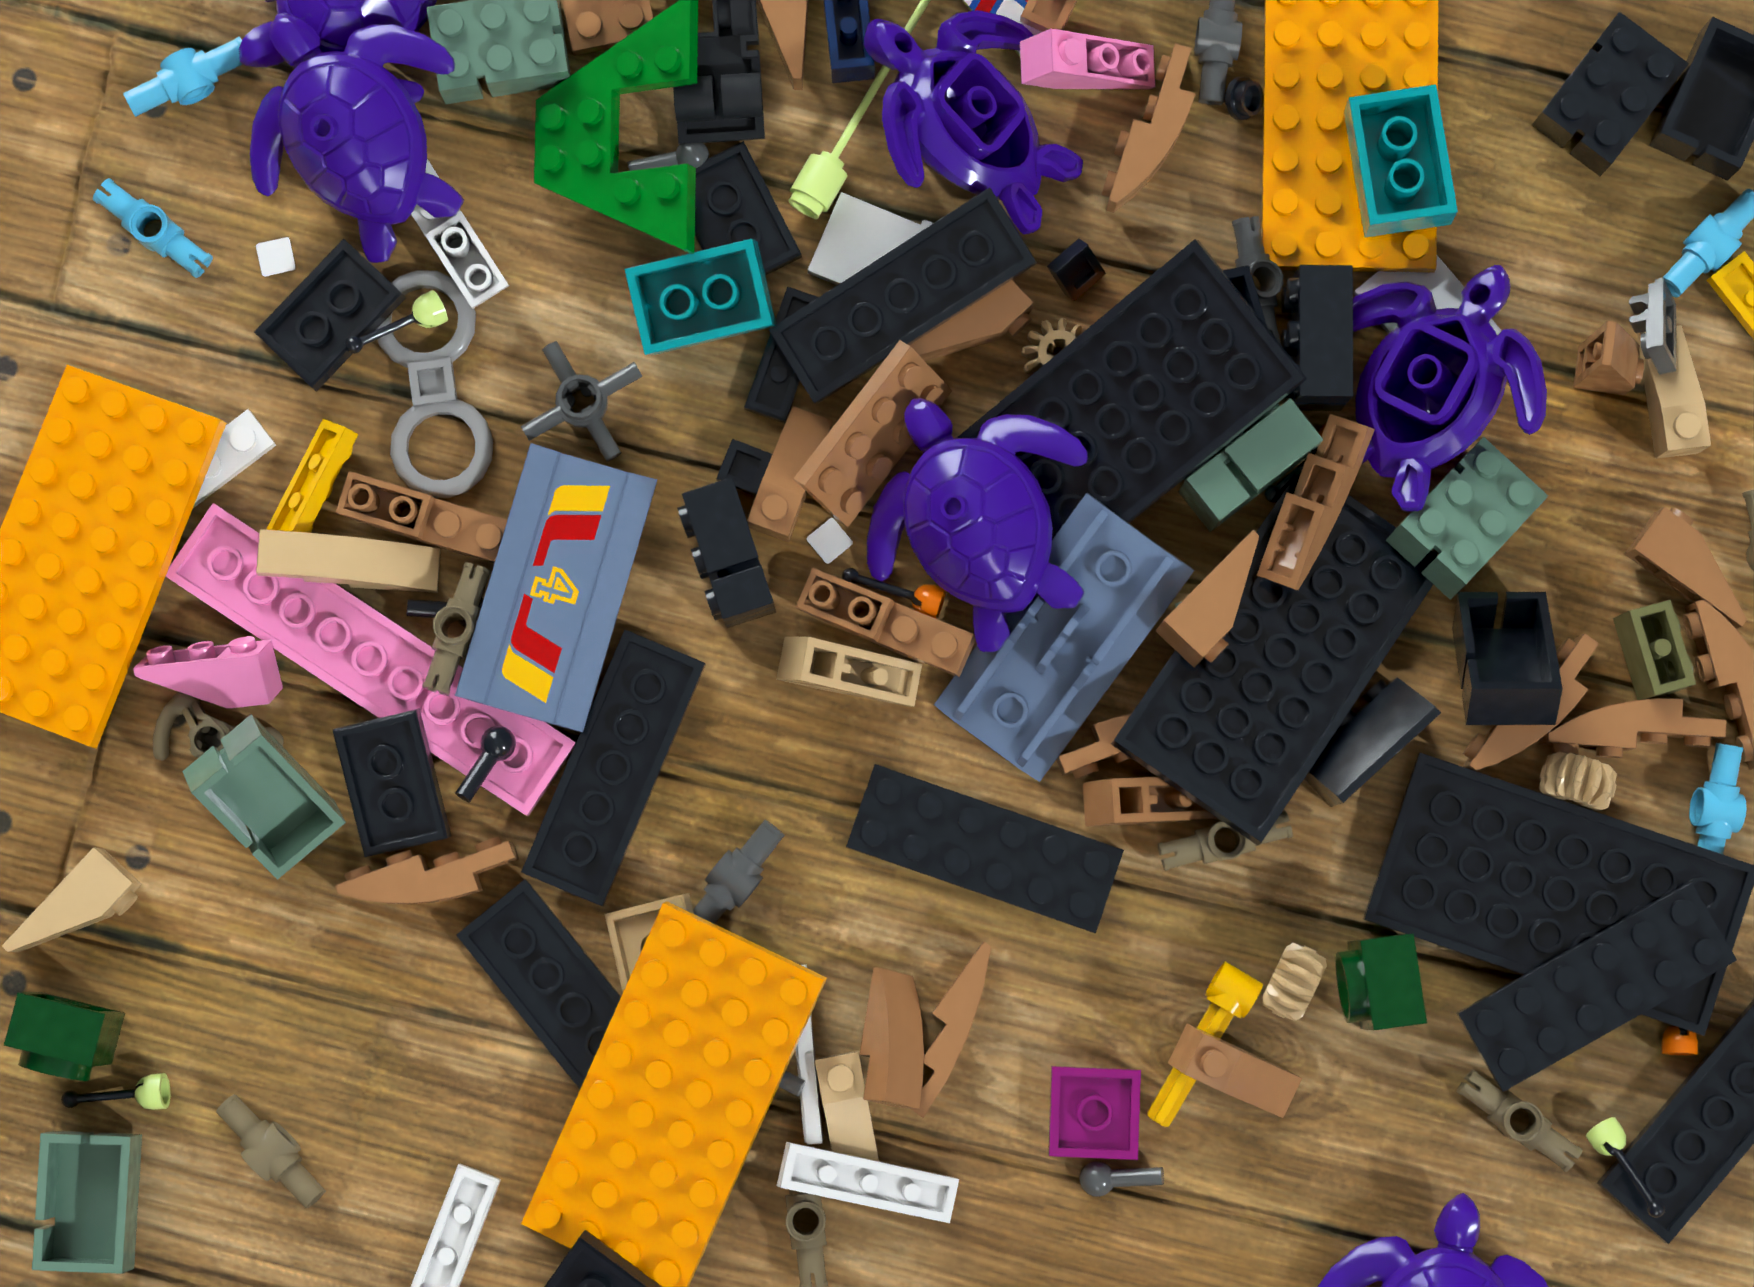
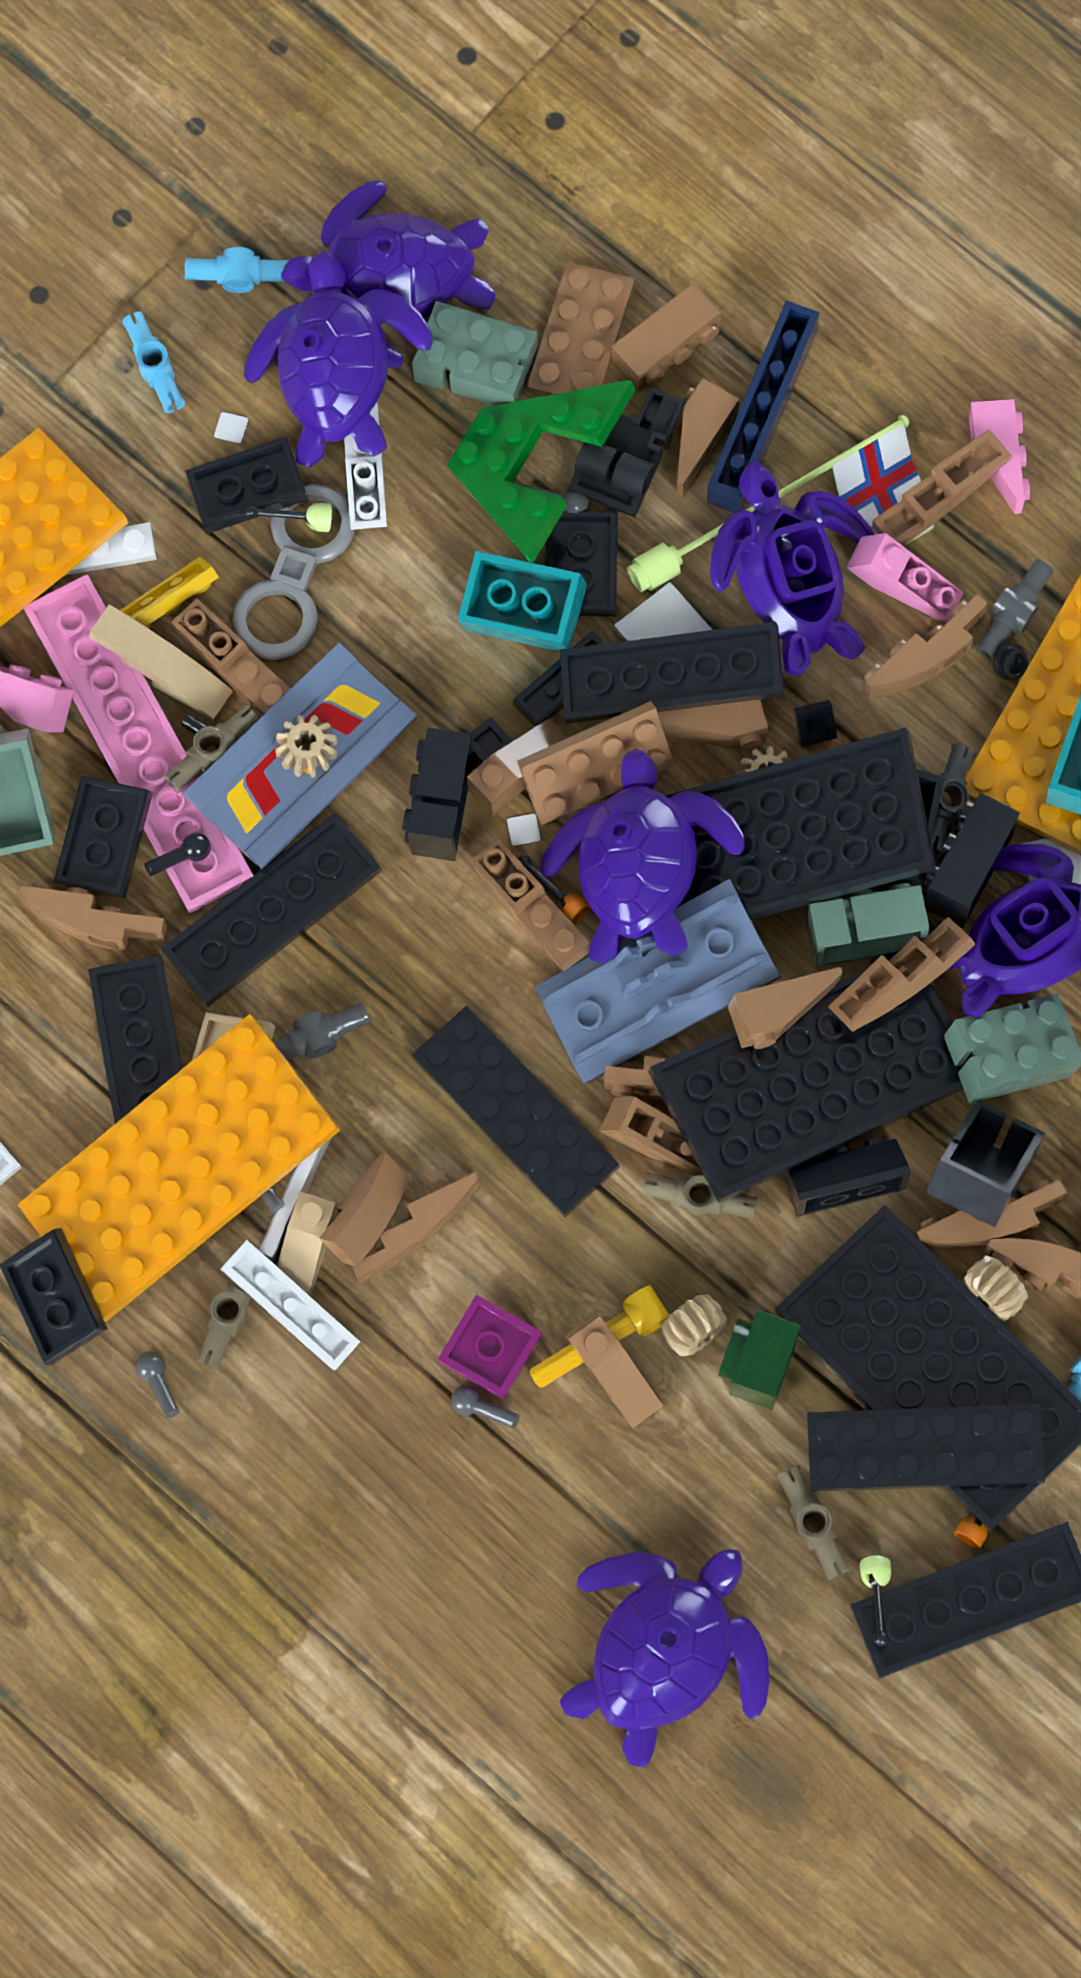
camera: 35 degrees right, 10 degrees down
dark grey bar [521,341,643,462] -> none
tan slope [776,637,922,707] -> none
none -> tan gear [275,714,338,778]

